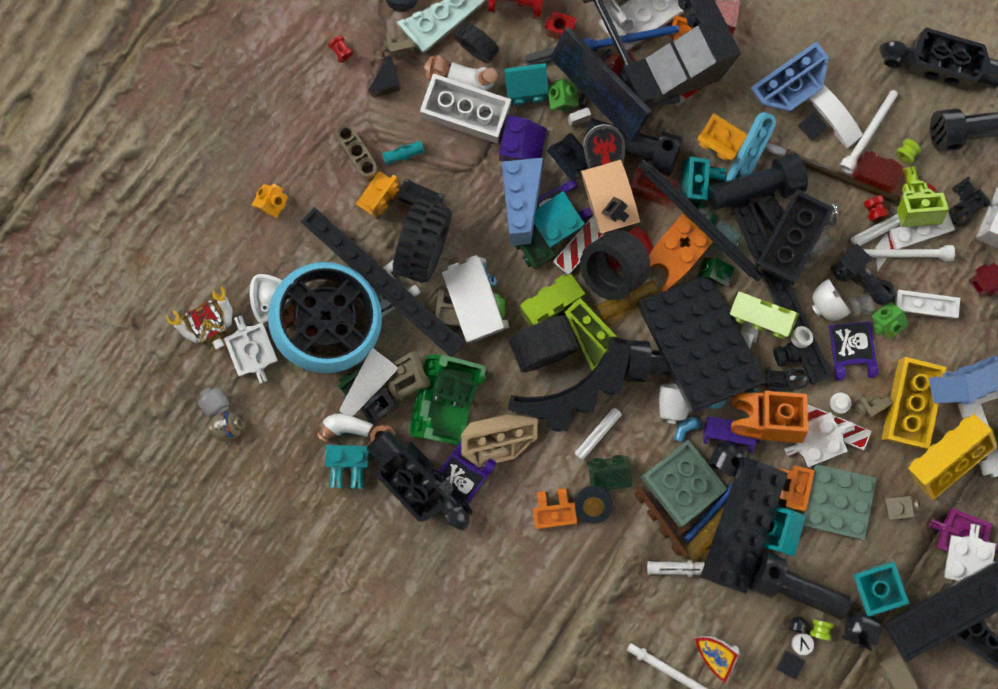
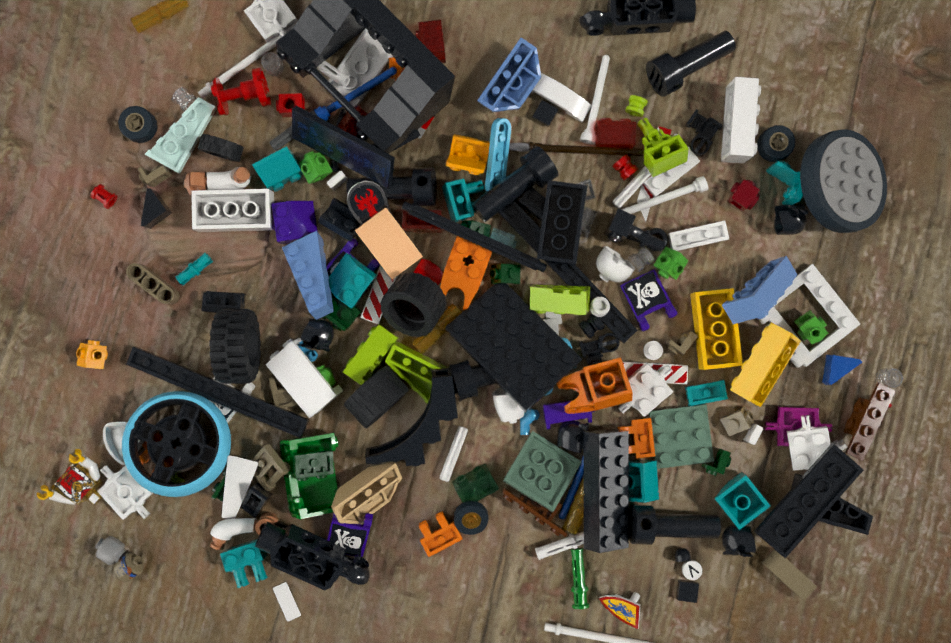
camera: 15 degrees left, 5 degrees up
light orange bracket [356,171,400,219] -> none
black tile [601,197,629,222] -> none
lime wheel [810,619,835,641] -> none
none -> white sticker [273,582,301,621]
none -> black helmet [301,318,334,352]
none -> green pin [571,548,590,609]
none -> teal plate [685,380,728,406]
none -> dark green bracket [701,448,731,476]
none -> white tile [743,424,763,445]

